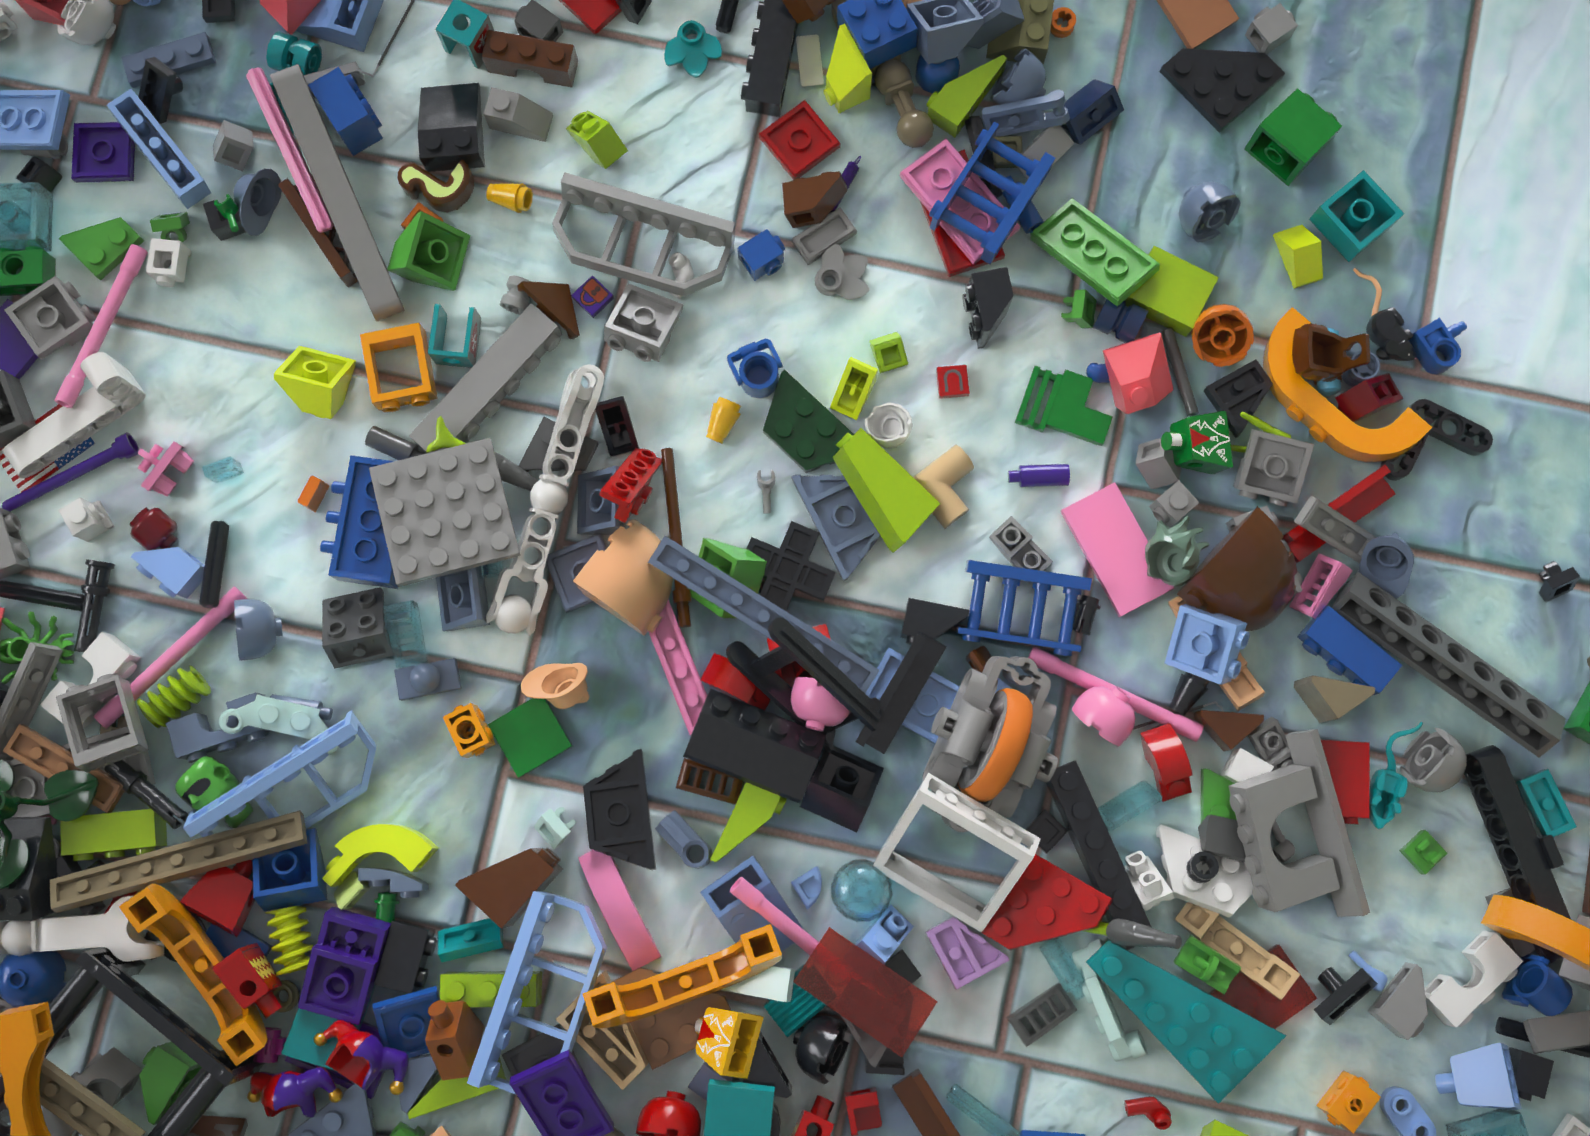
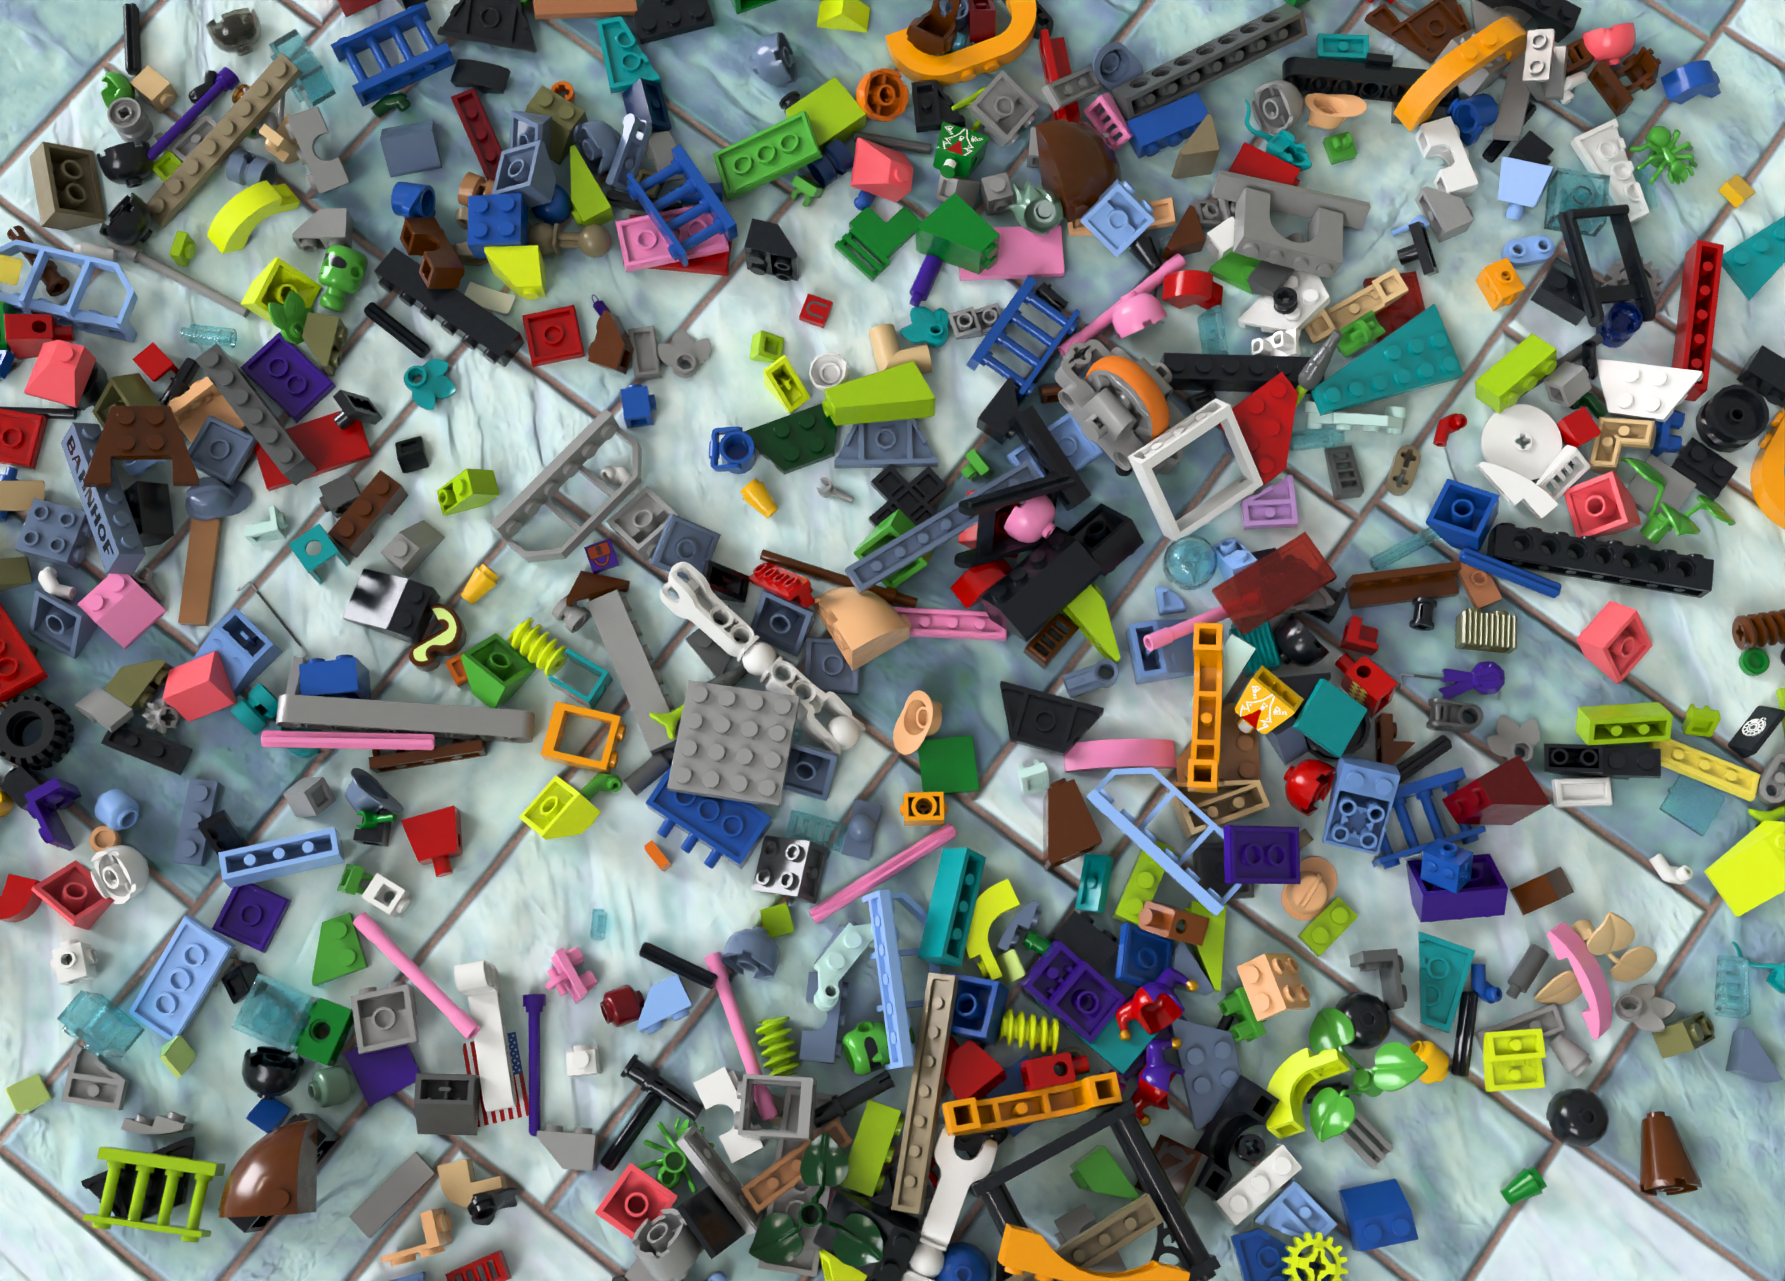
camera: 70 degrees left, 5 degrees down
none -> black slope [395,436,429,473]
none -> red torso [401,806,463,877]
none -> neon yellow piece [507,617,568,677]
none -> bright green arm [580,773,622,800]
none -> teal wing [596,16,661,94]
none -> sand blue tile [649,513,721,580]
none -> lime slope [760,903,795,938]
none -> black bush [779,91,802,115]
none -> bright pink axle [809,823,957,923]
none -> teal plate [900,306,950,348]
none -> green slope [916,193,1000,275]
none -> teal brick [917,847,986,966]
none -> bright green tile [961,449,995,481]
none -> light nougat piece [1304,93,1367,130]
none -> dark tan beam [1386,445,1421,496]

